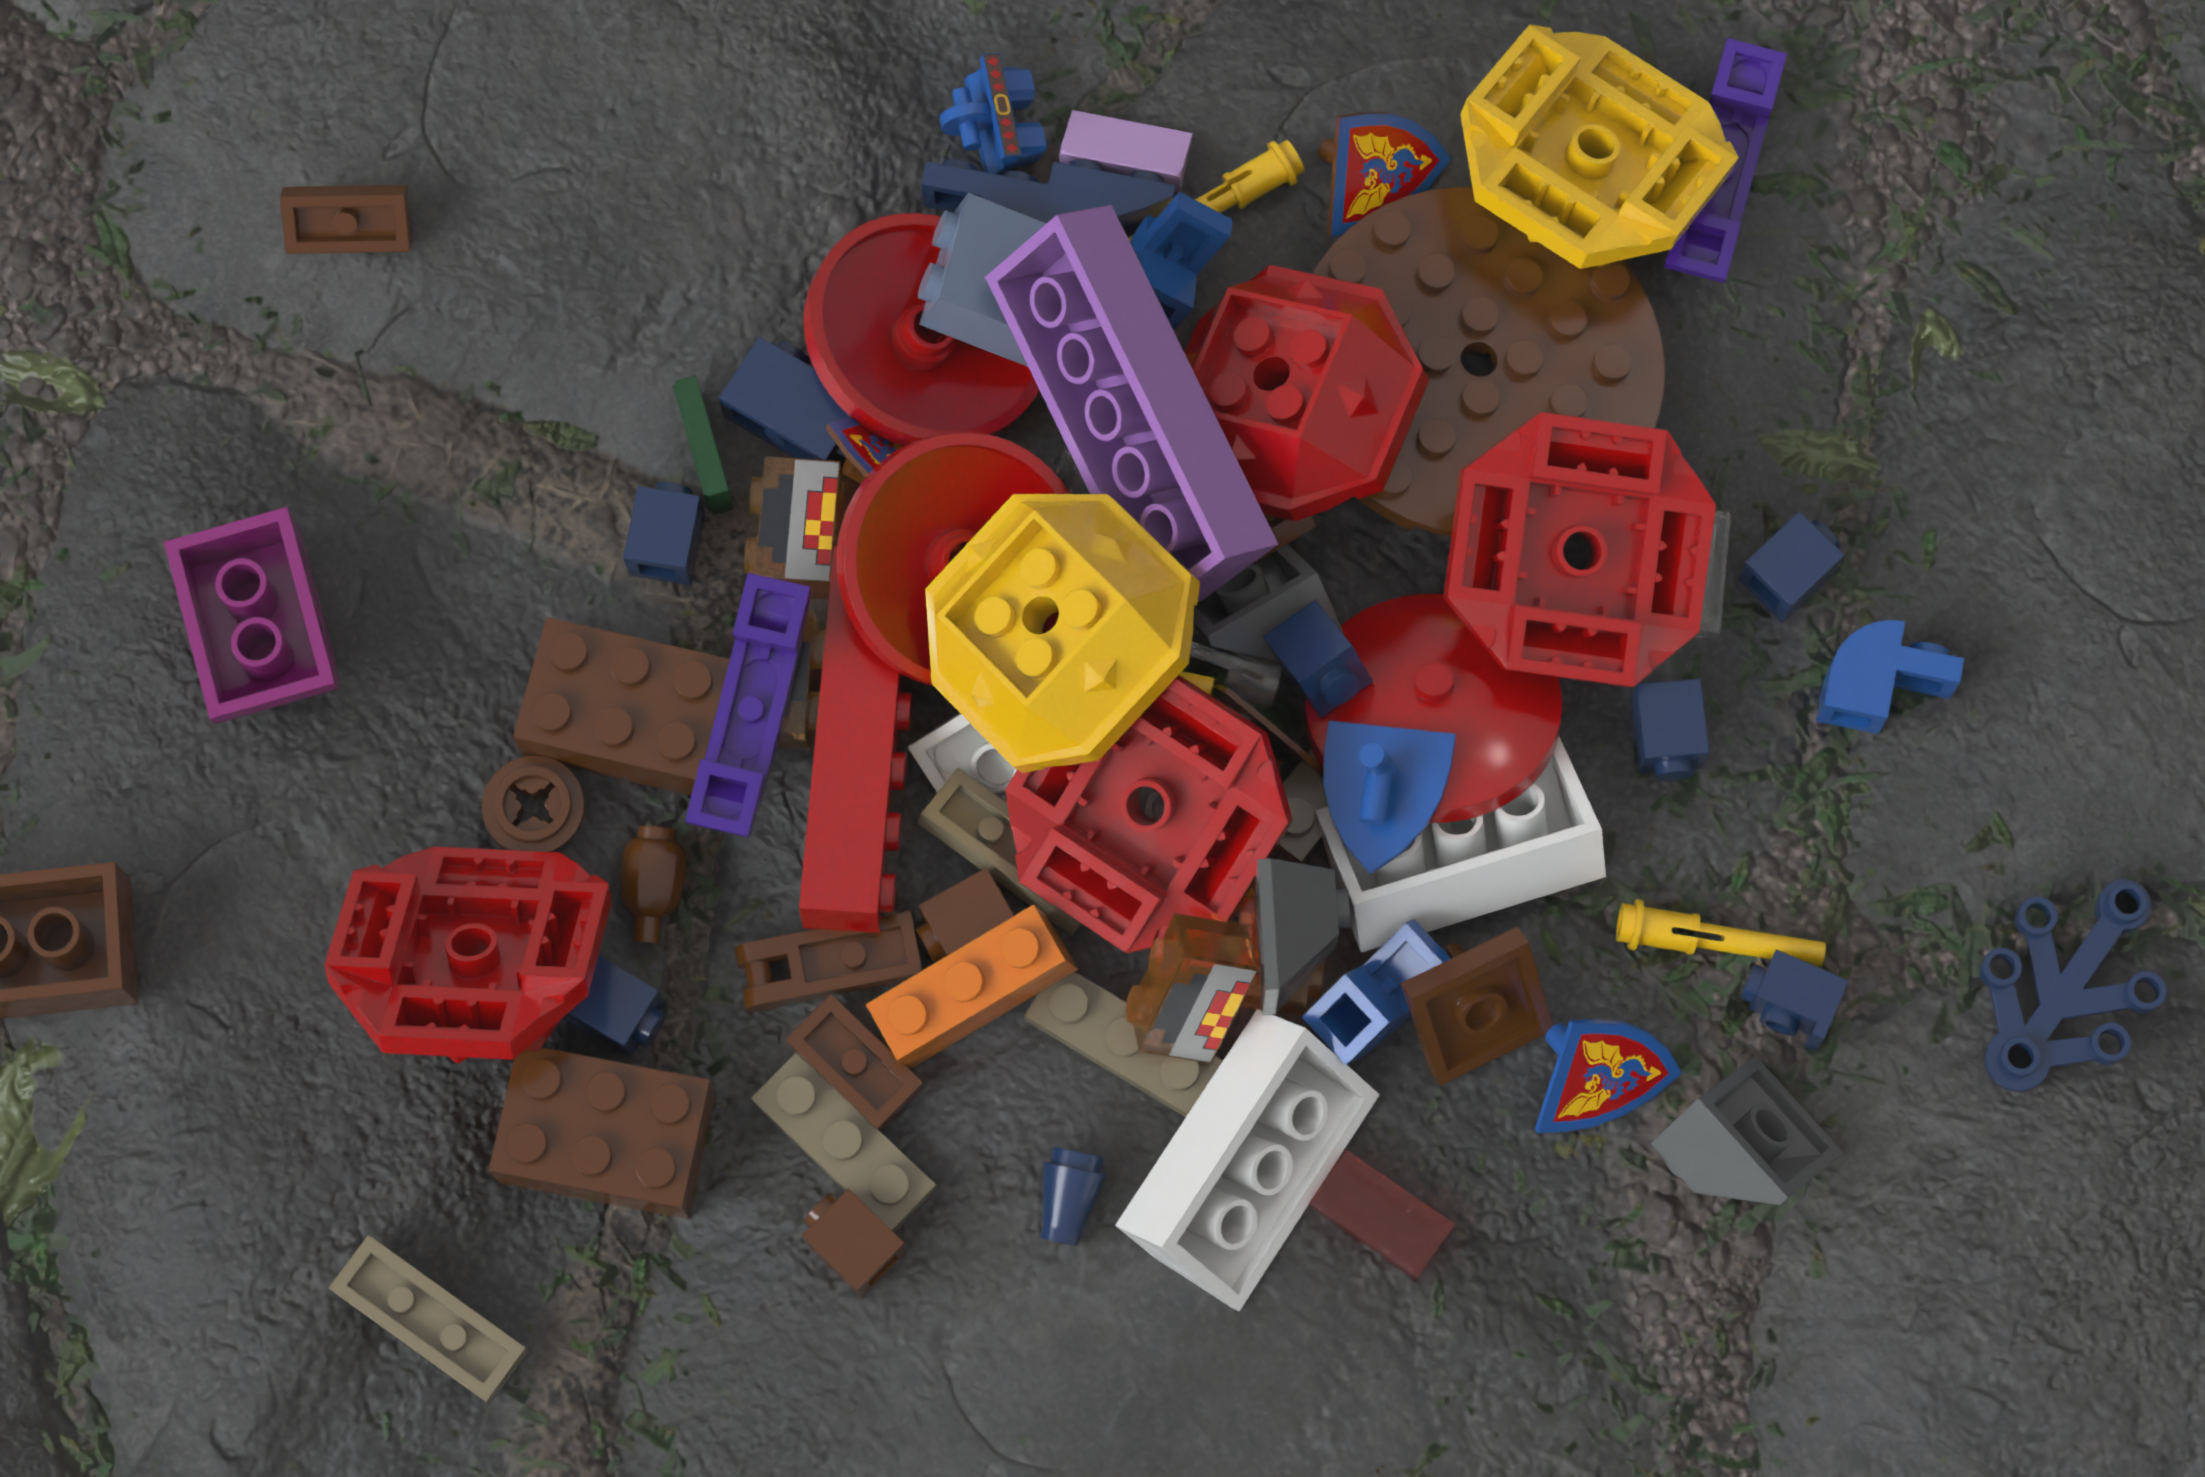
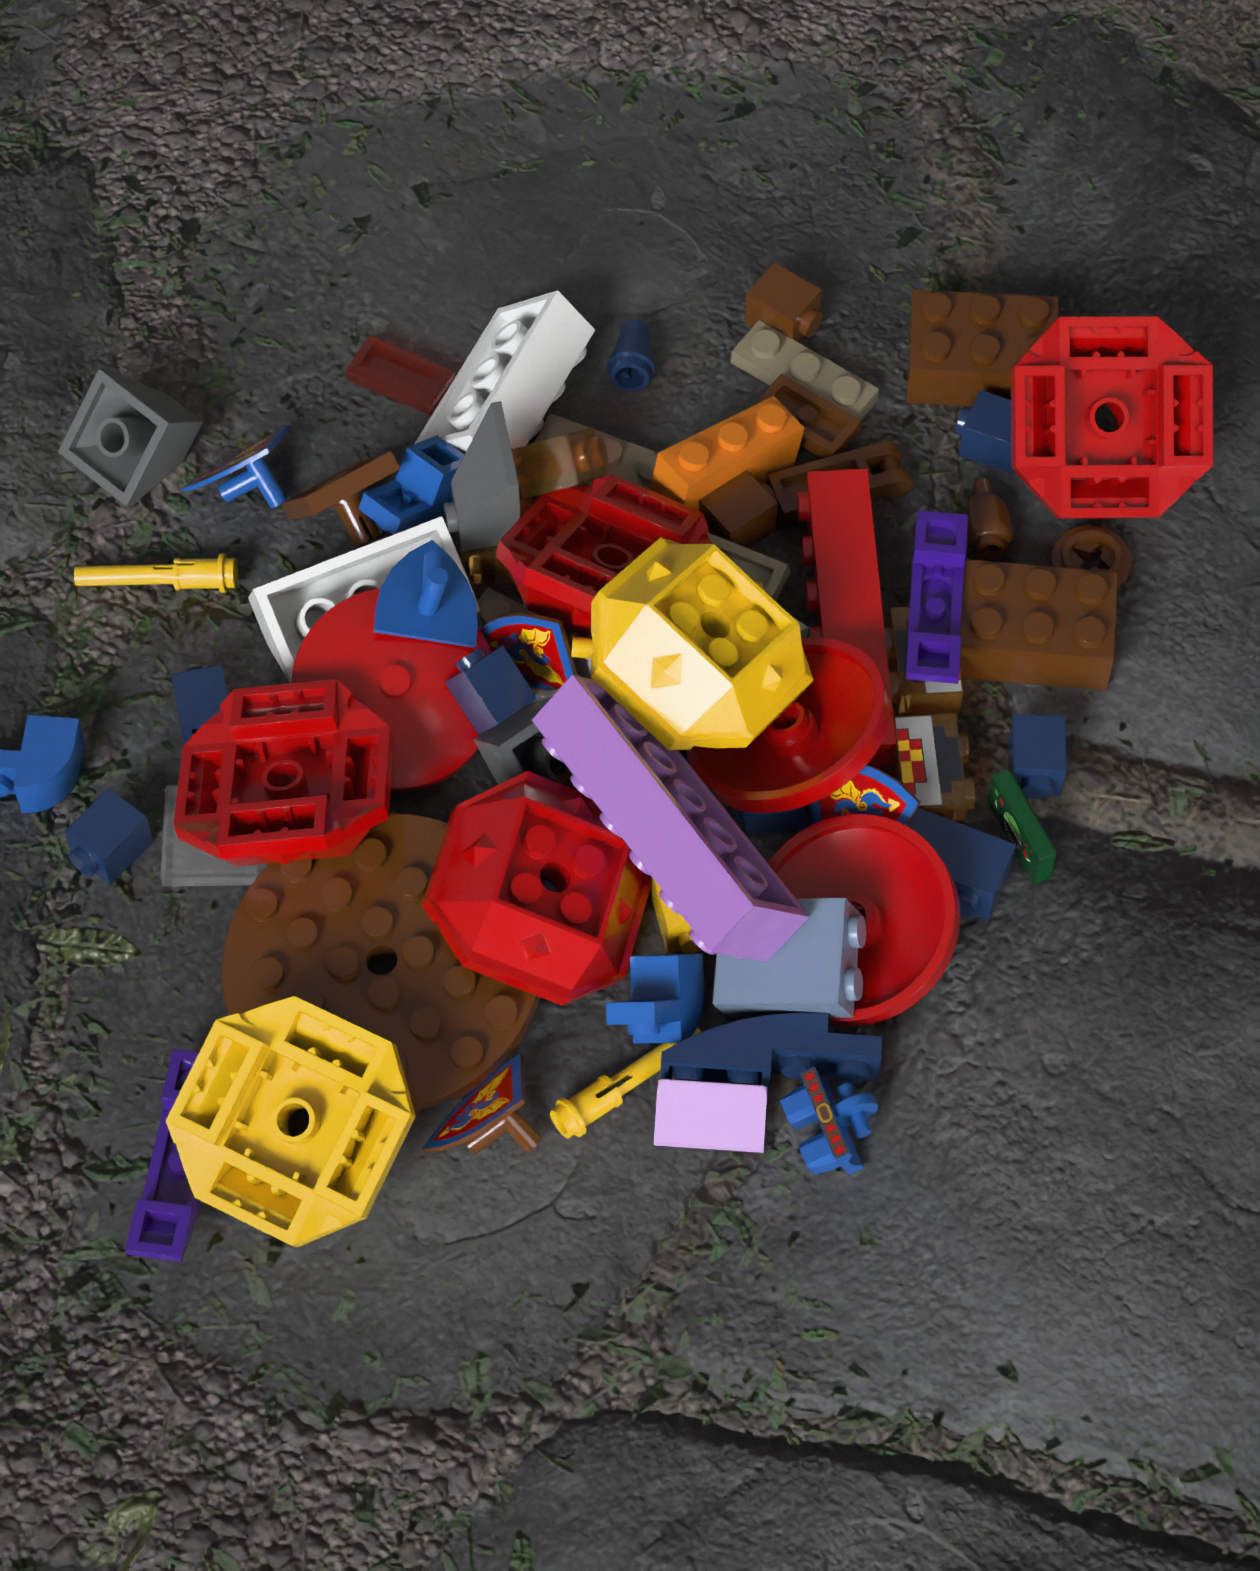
camera: 170 degrees right, 15 degrees down
dark tan plate [329,1235,529,1405] -> none
dark blue brick [1740,949,1848,1051] -> none

